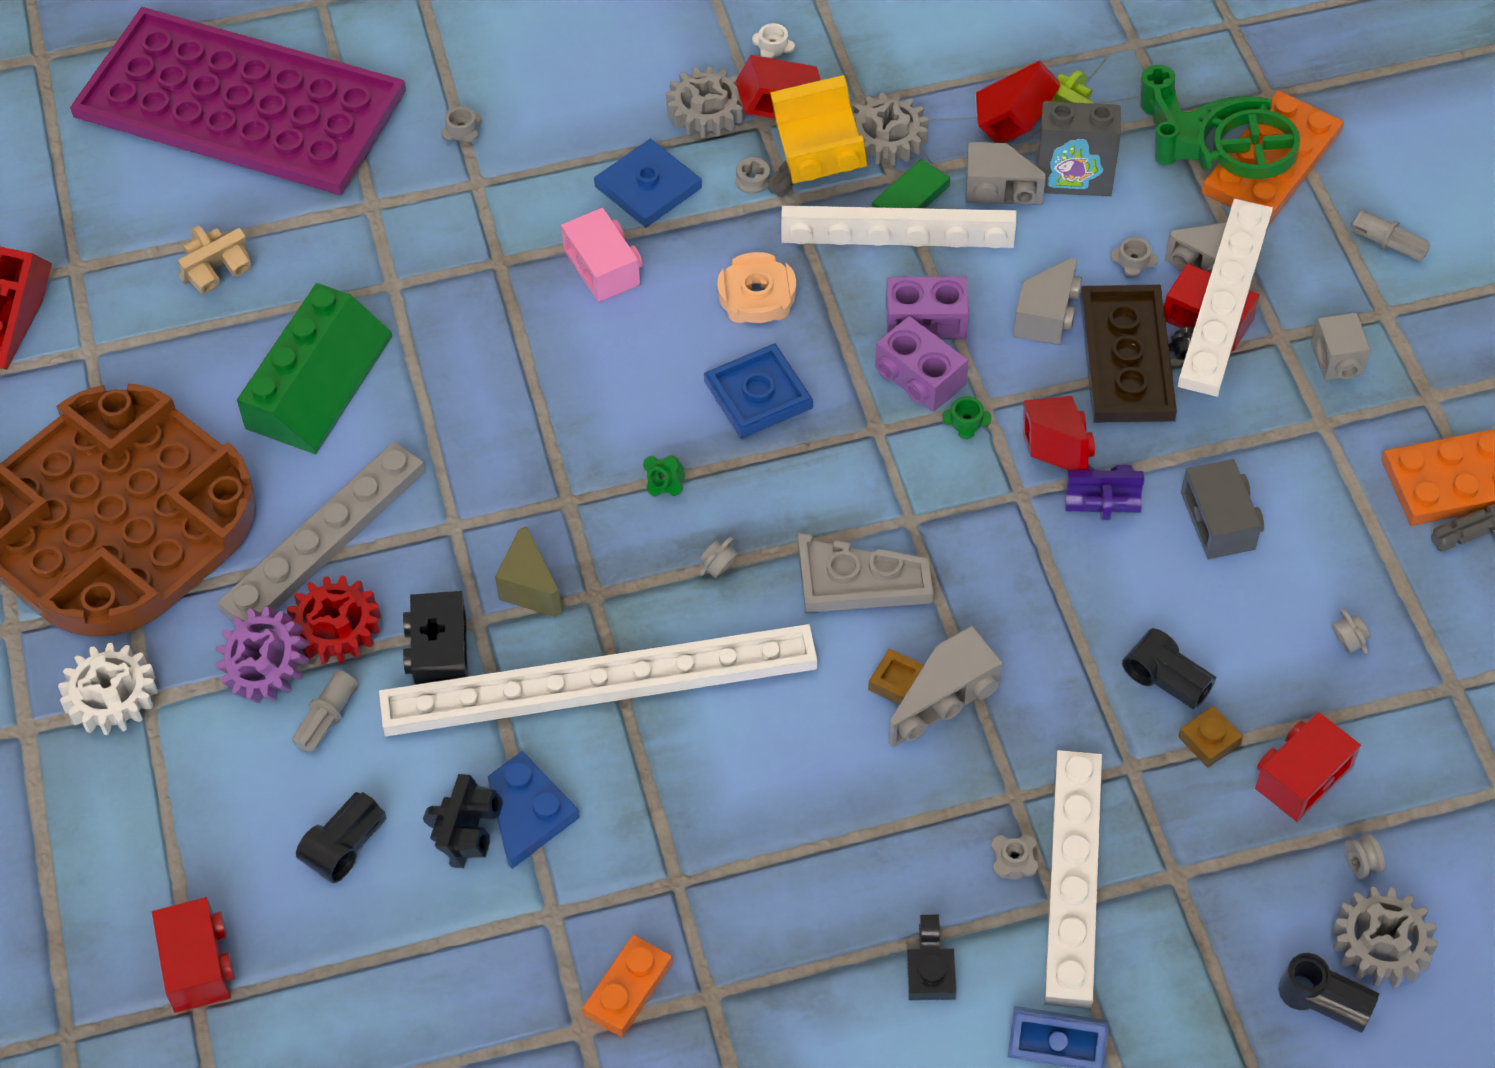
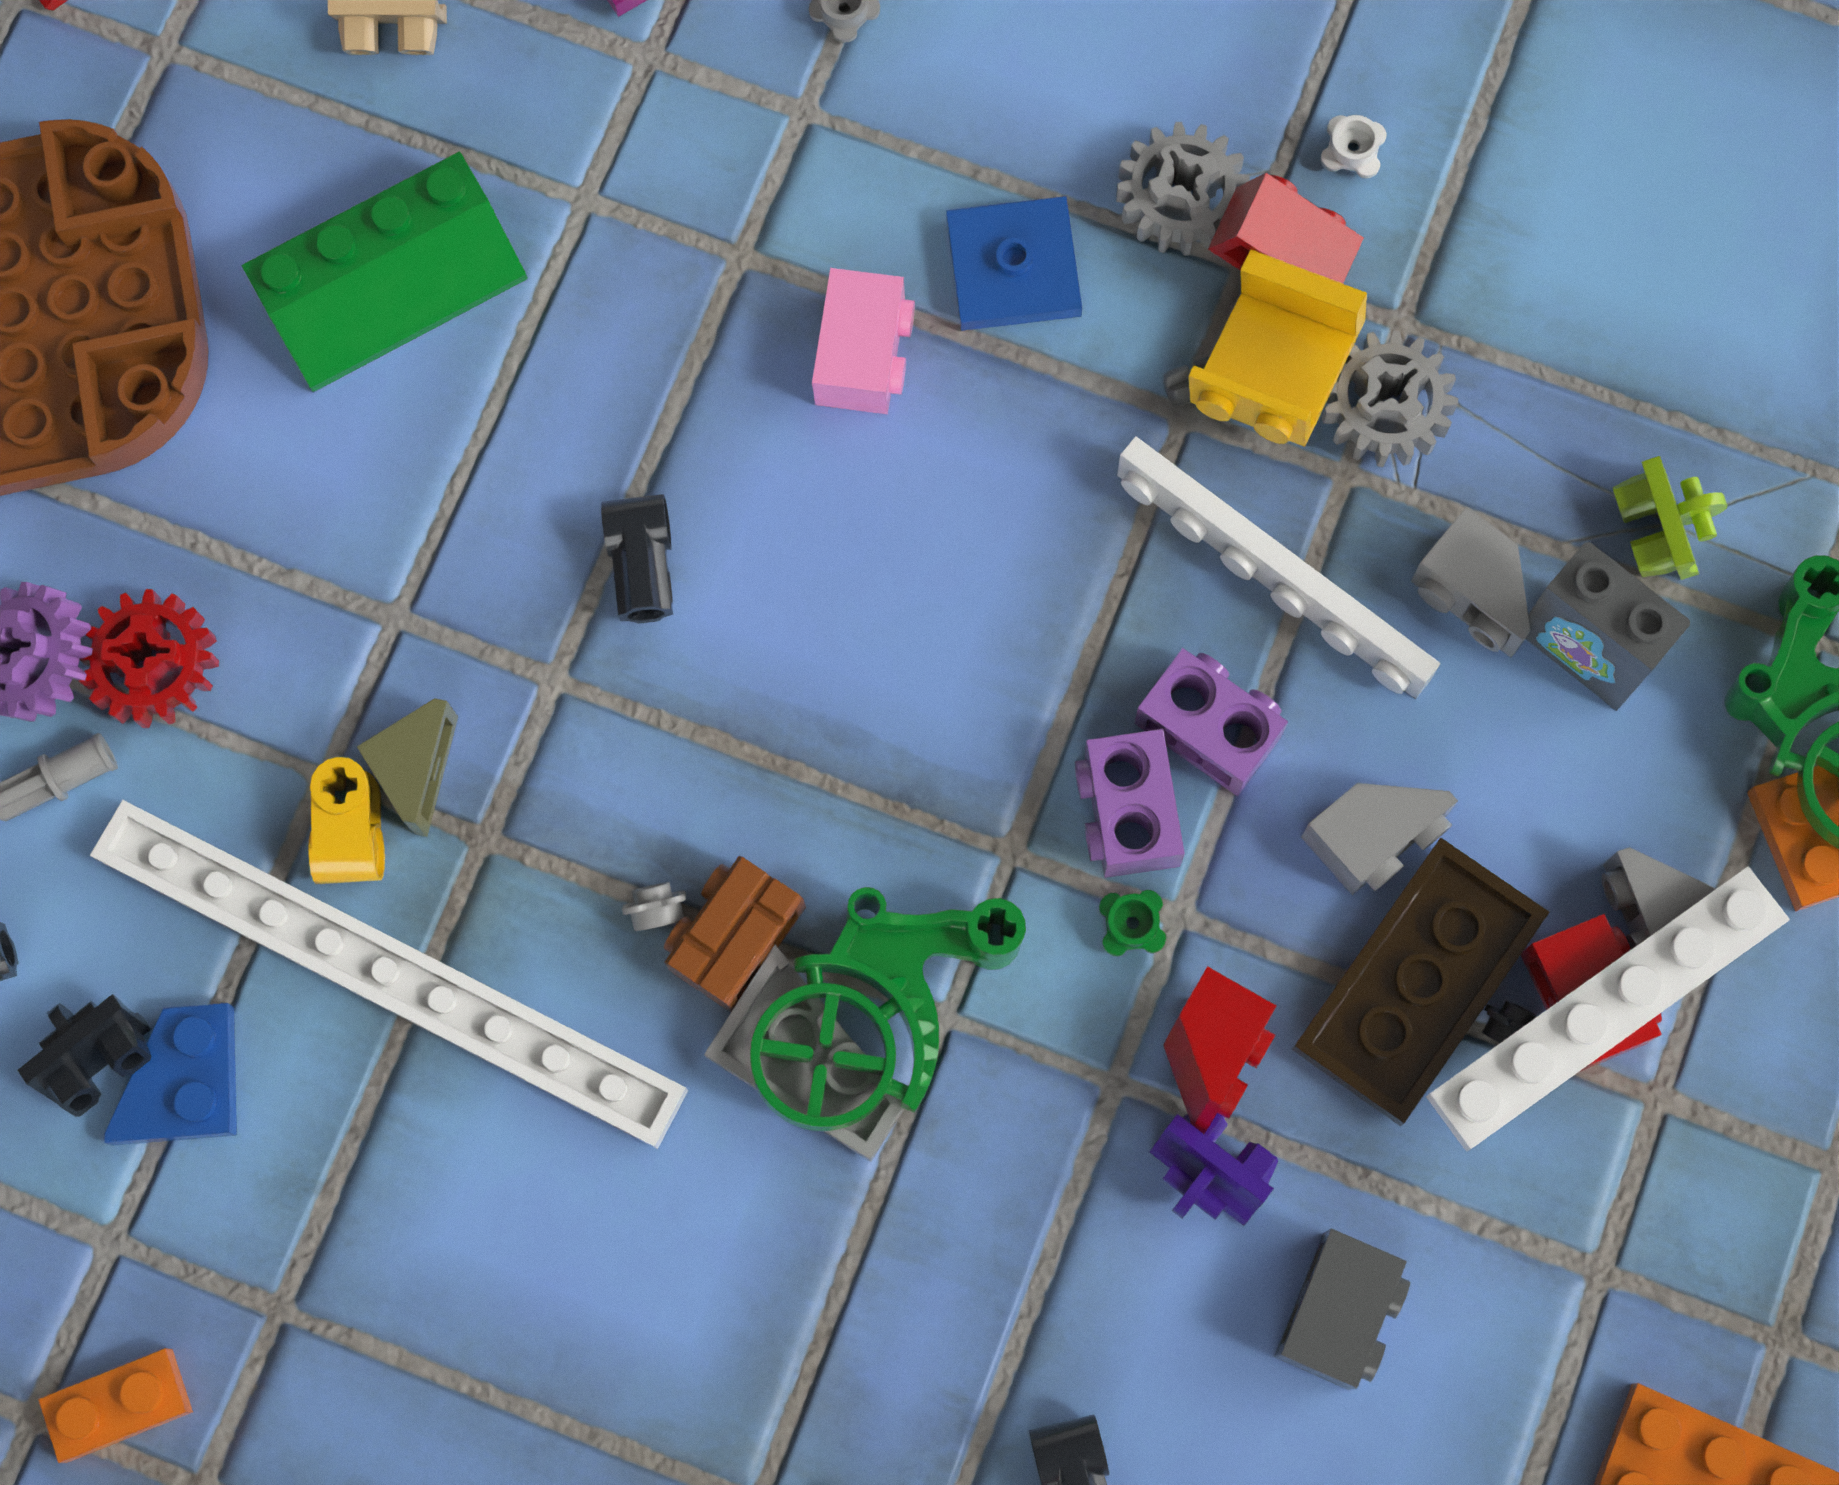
camera: 40 degrees right, 20 degrees up
light grey plate [217,442,426,622] -> none
black brick [403,591,468,685] -> none
green plate [643,455,685,496] -> none
blue plate [704,343,813,439] -> none
light nougat plate [717,252,796,323] -> none
light grey bush [735,157,770,194] -> none
pearl gold plate [868,648,924,705] -> none
green tile [872,159,950,209] -> none
light grey slope [888,626,1003,747] -> none
red slope [976,60,1060,143] -> none
light grey plate [1110,237,1158,277] -> none
light grey brick [1311,313,1371,381] -> none
none -> yellow piece [308,757,385,884]
none -> black piece [601,494,673,624]
none -> dark orange brick [664,856,806,1012]
none -> green piece [750,887,1026,1131]

